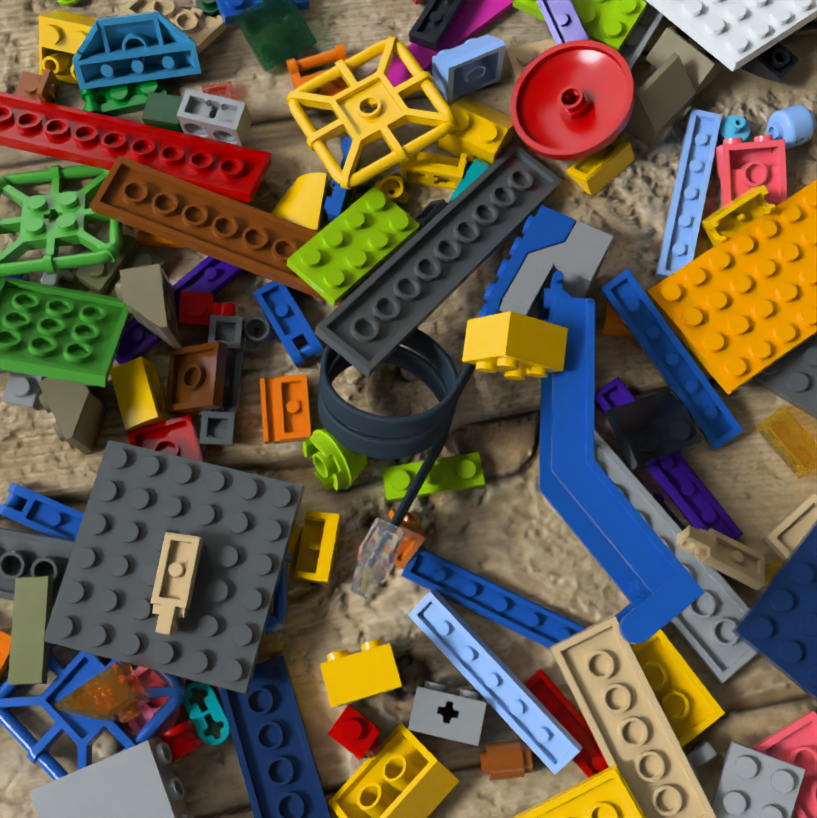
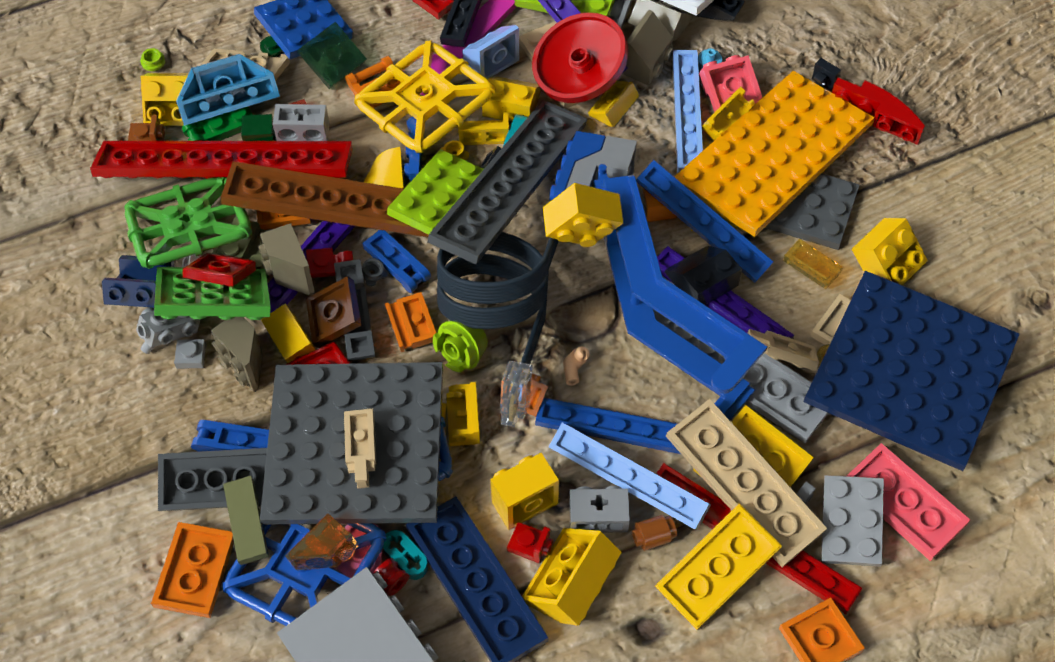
camera: 15 degrees left, 15 degrees down
lime plate [381,452,485,503] -> none
light blue head [767,105,816,149] -> none
none -> red tile [183,253,256,287]
none -> light nougat arm [563,346,590,386]

